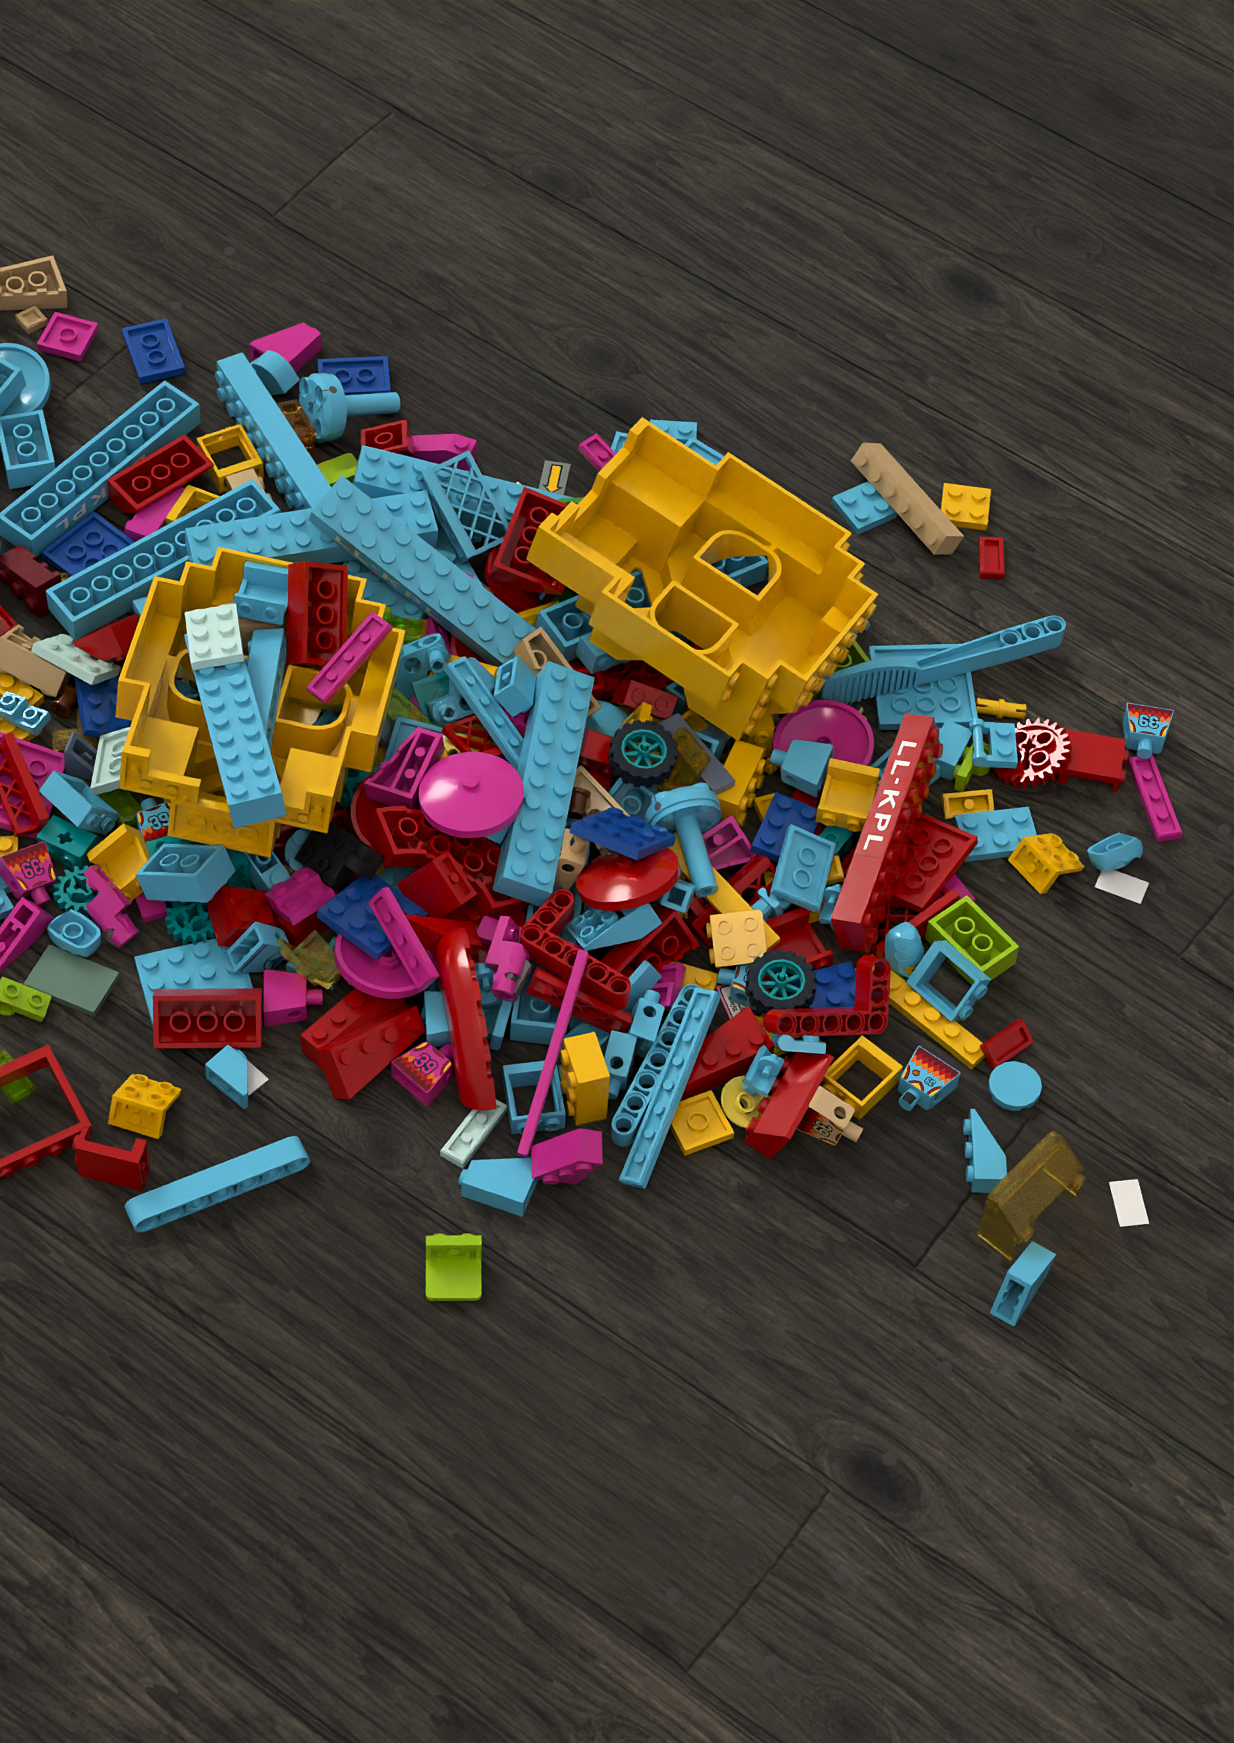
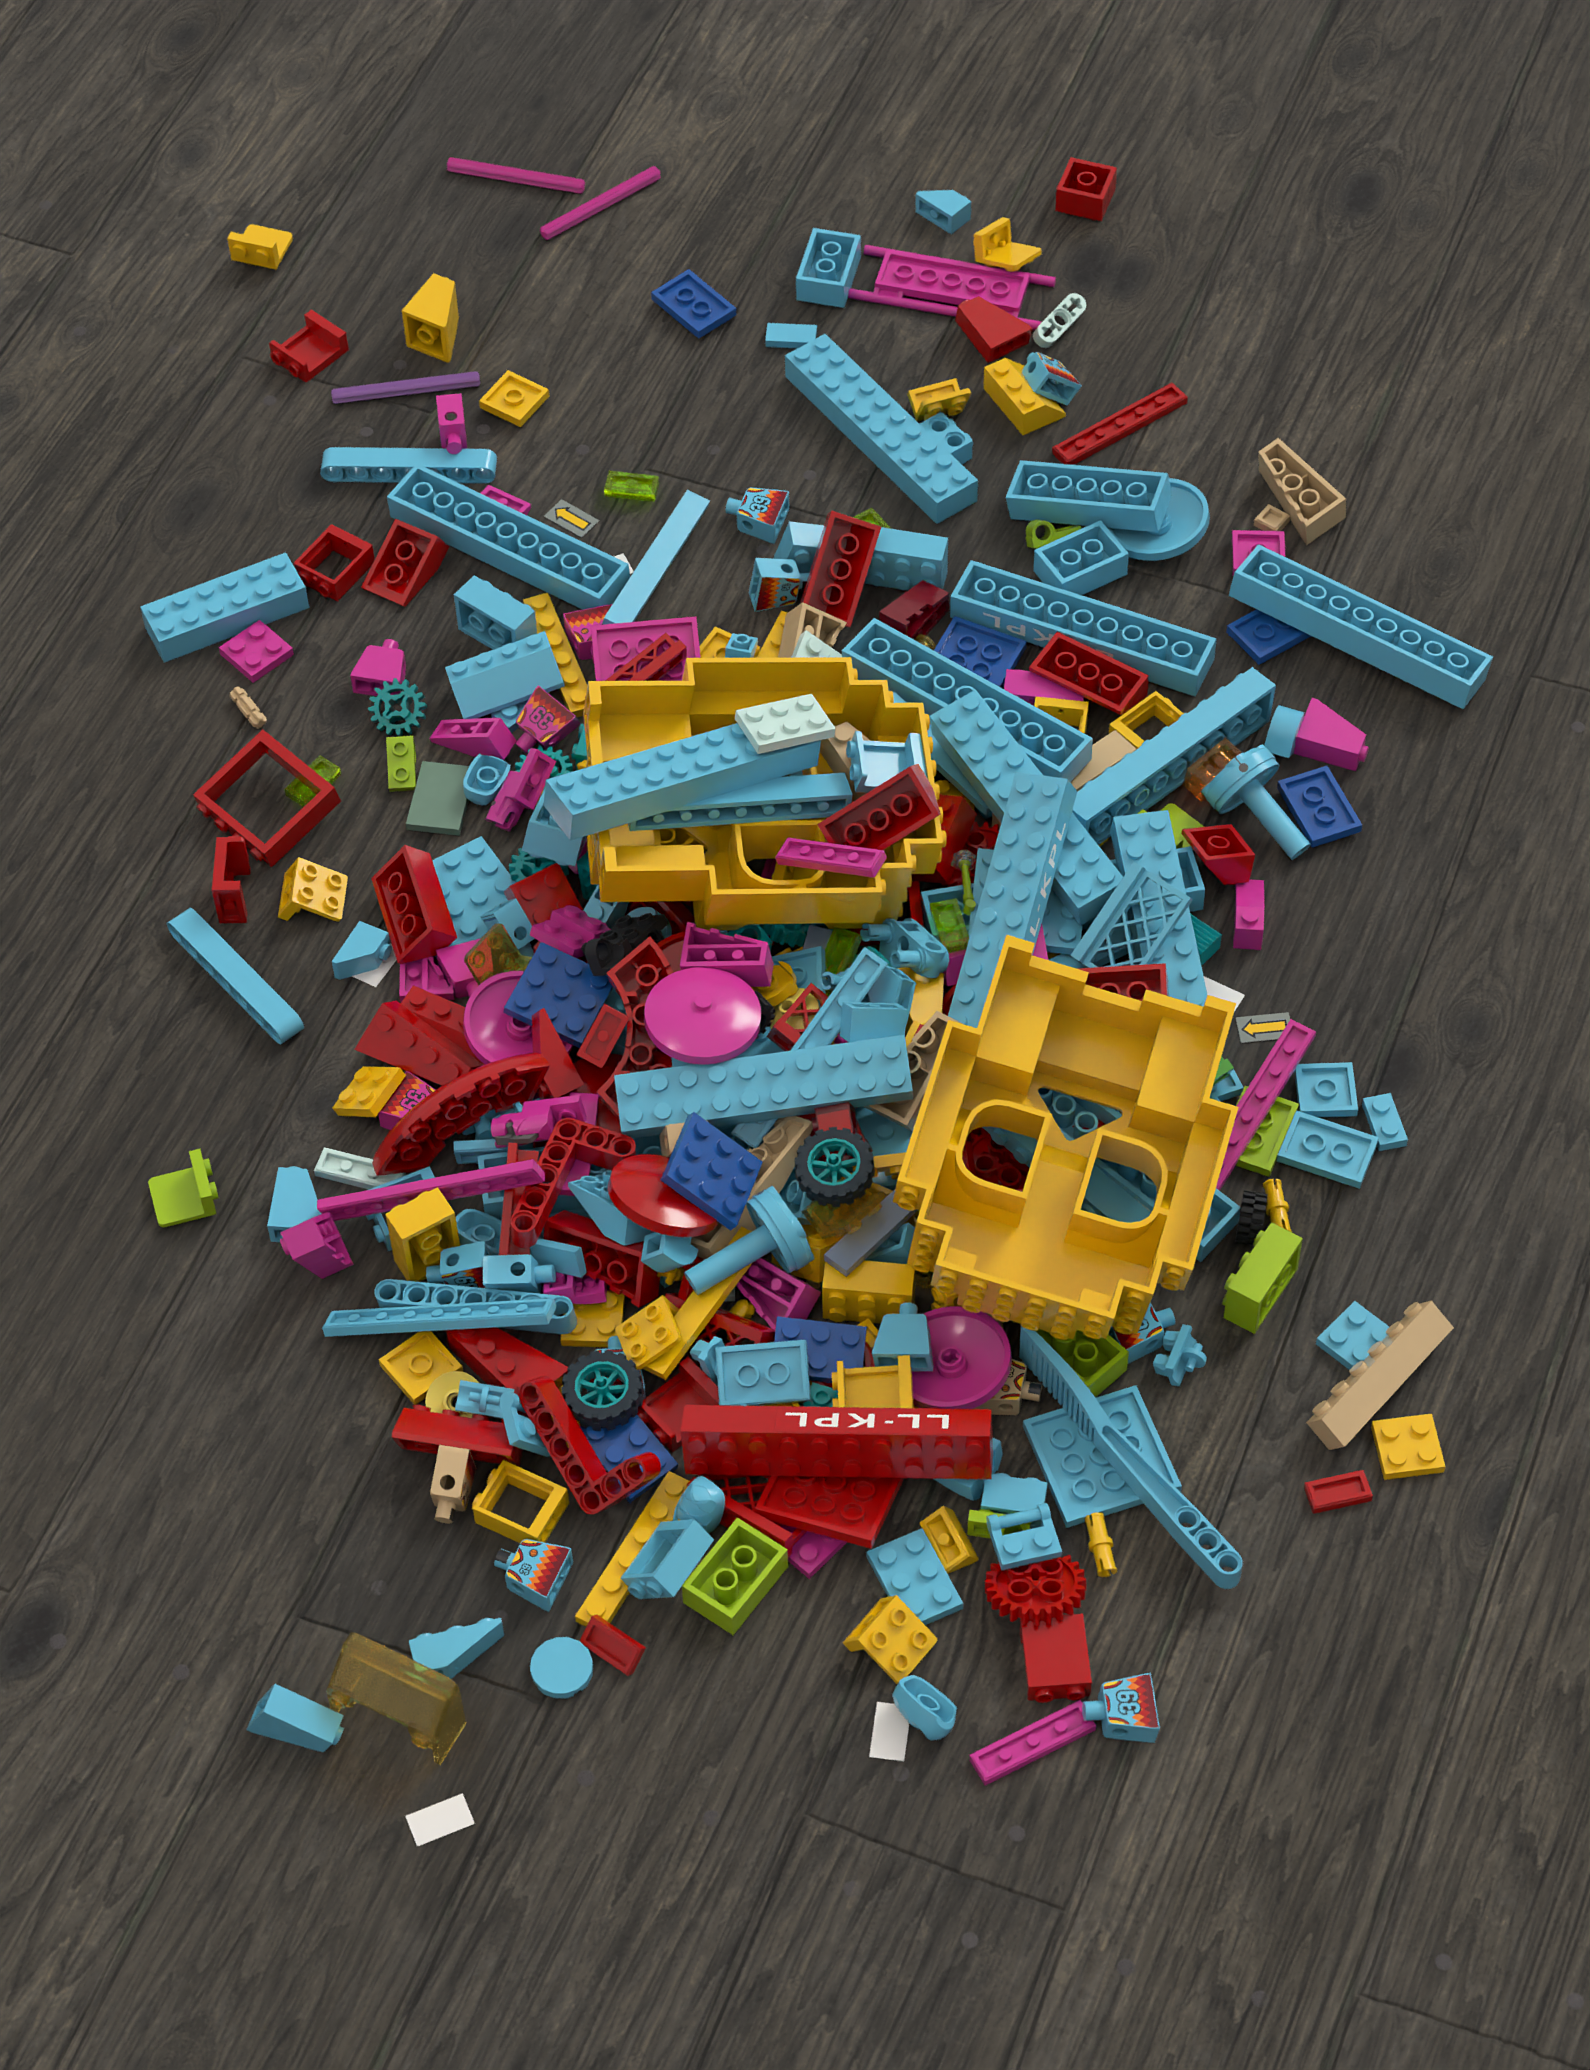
camera: 80 degrees right, 0 degrees up
dark pink tile [368,887,440,991] -> none
reddish brown bush [567,787,591,819] -> none
none -> yellow plate [332,1066,406,1117]
none -> dark pink wing [399,957,454,1002]
none -> medium azure brick [1229,544,1493,709]

